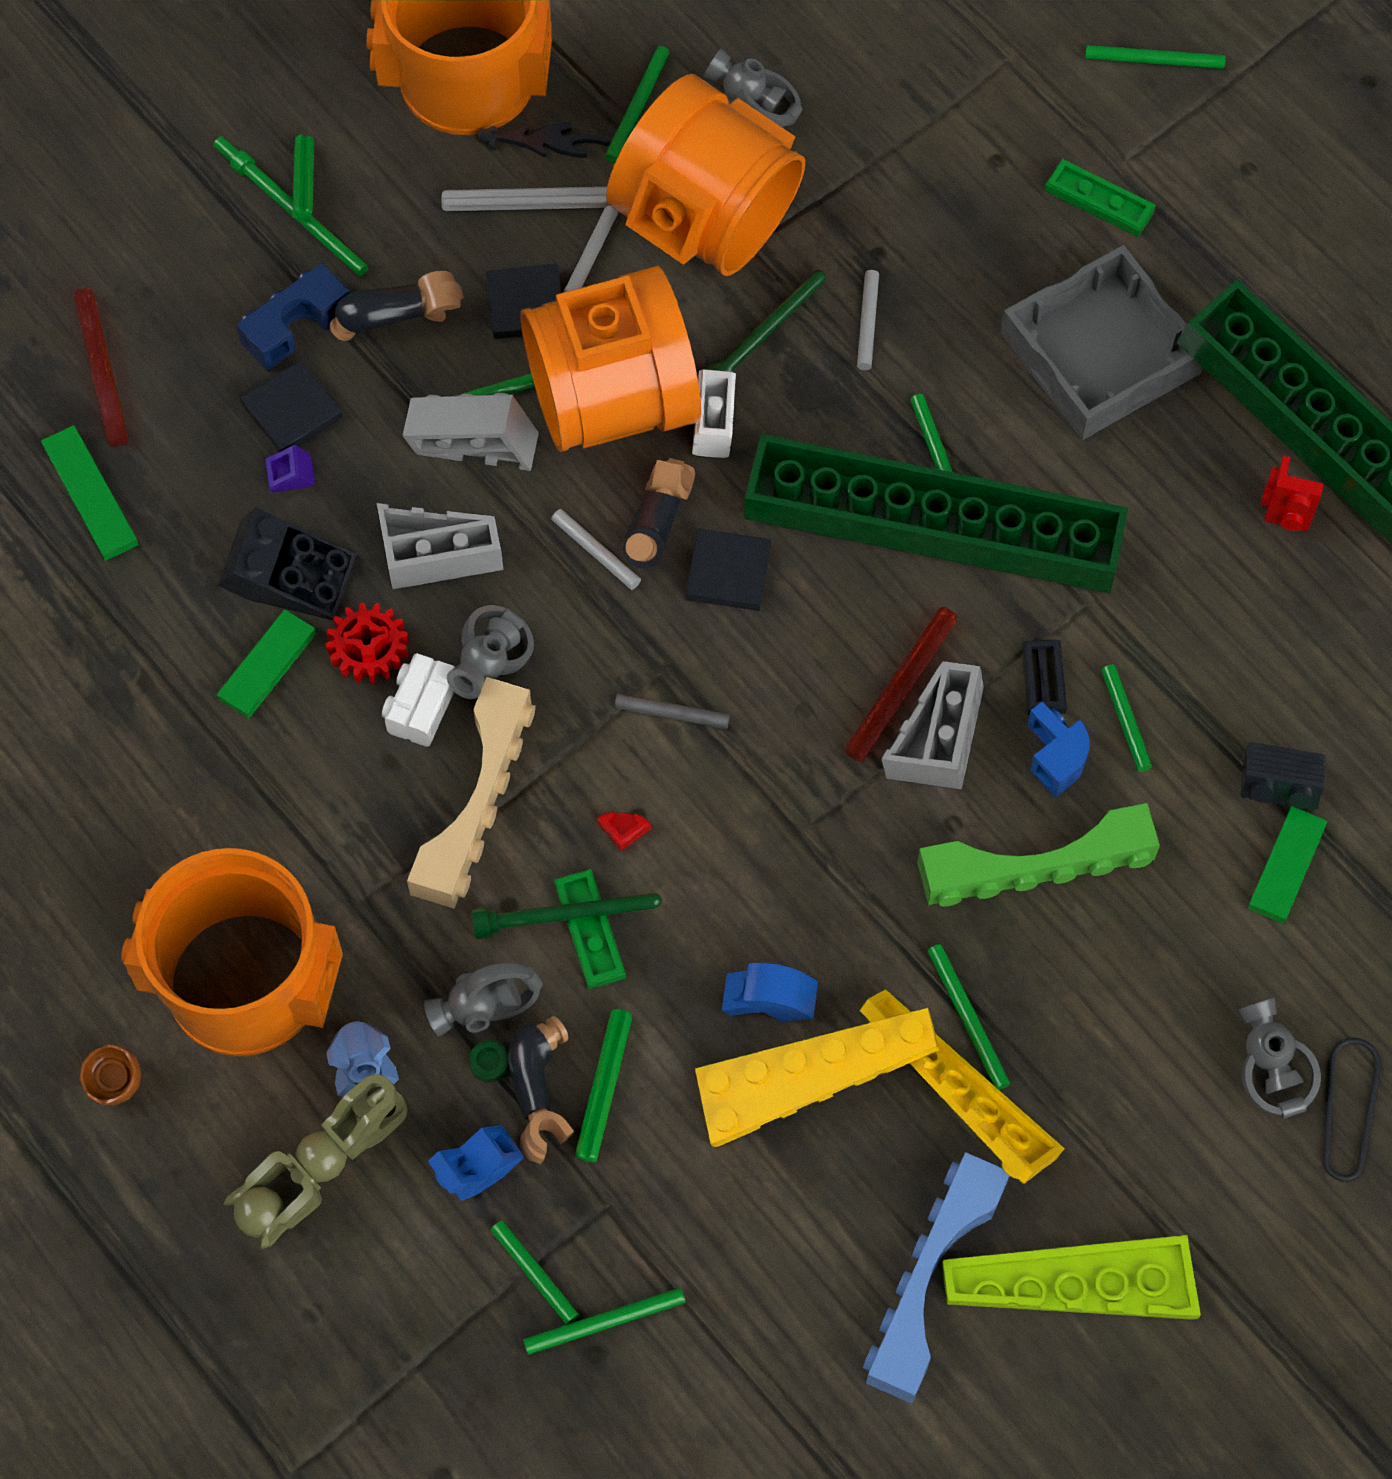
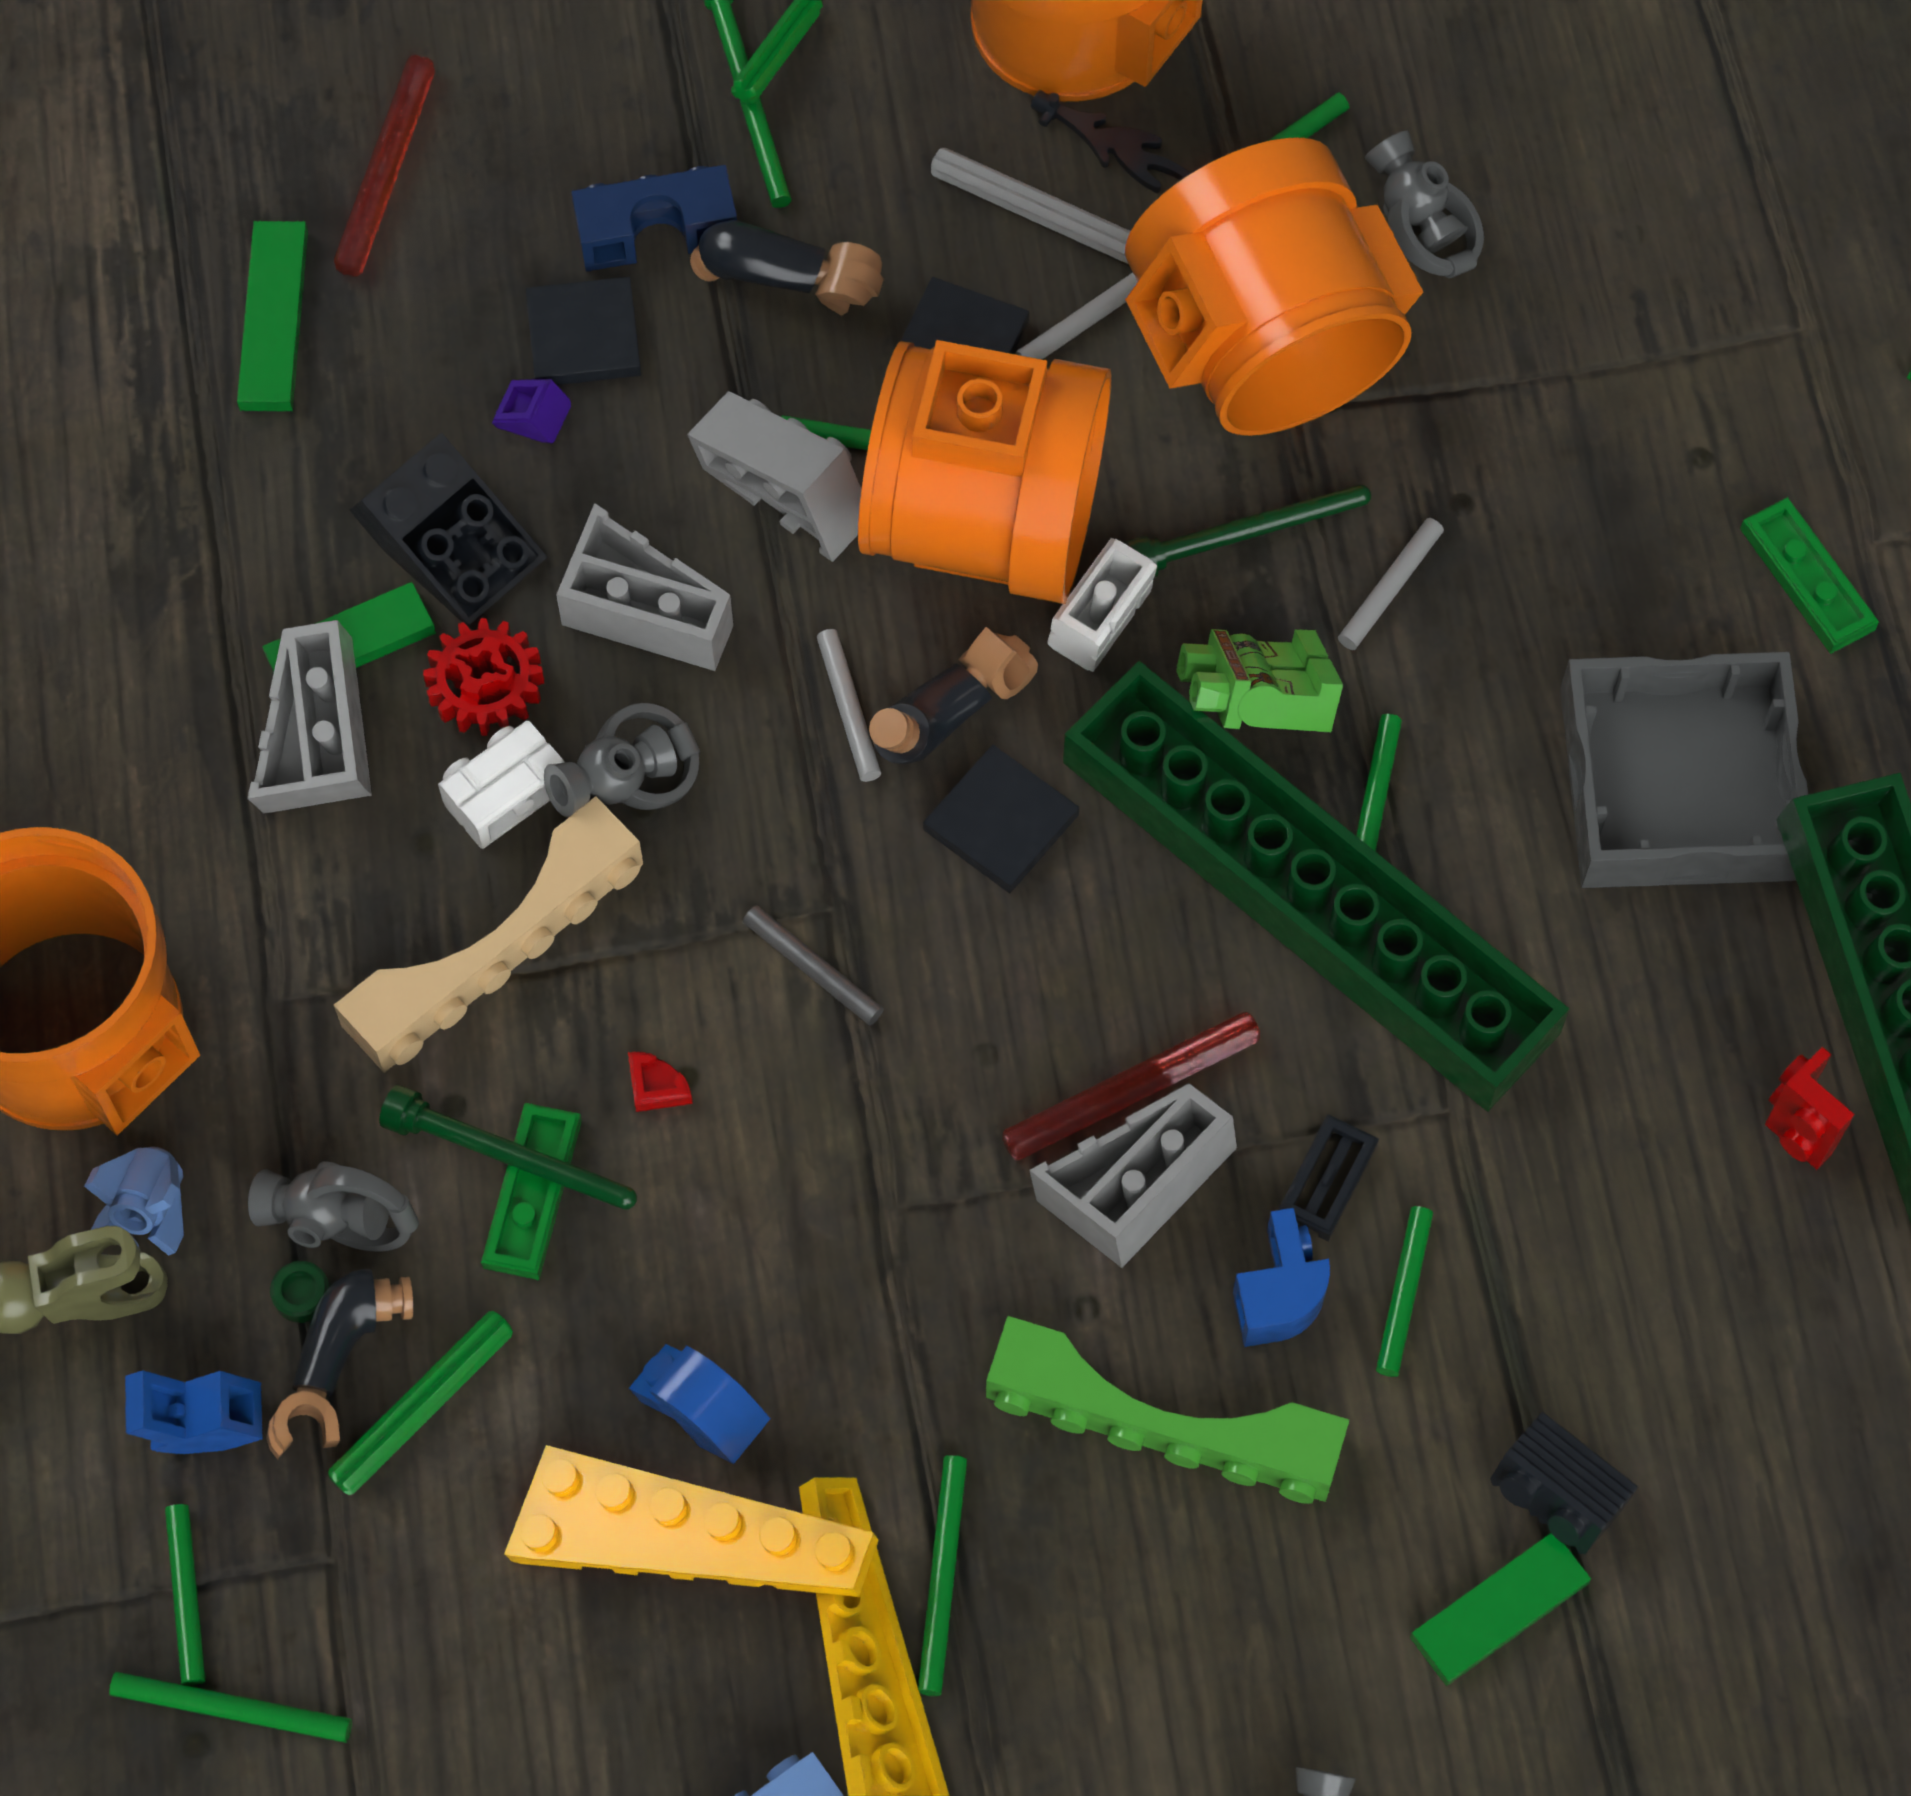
camera: 30 degrees right, 0 degrees up
none -> light grey wedge [247,620,372,814]
none -> bright green hips [1176,629,1343,732]

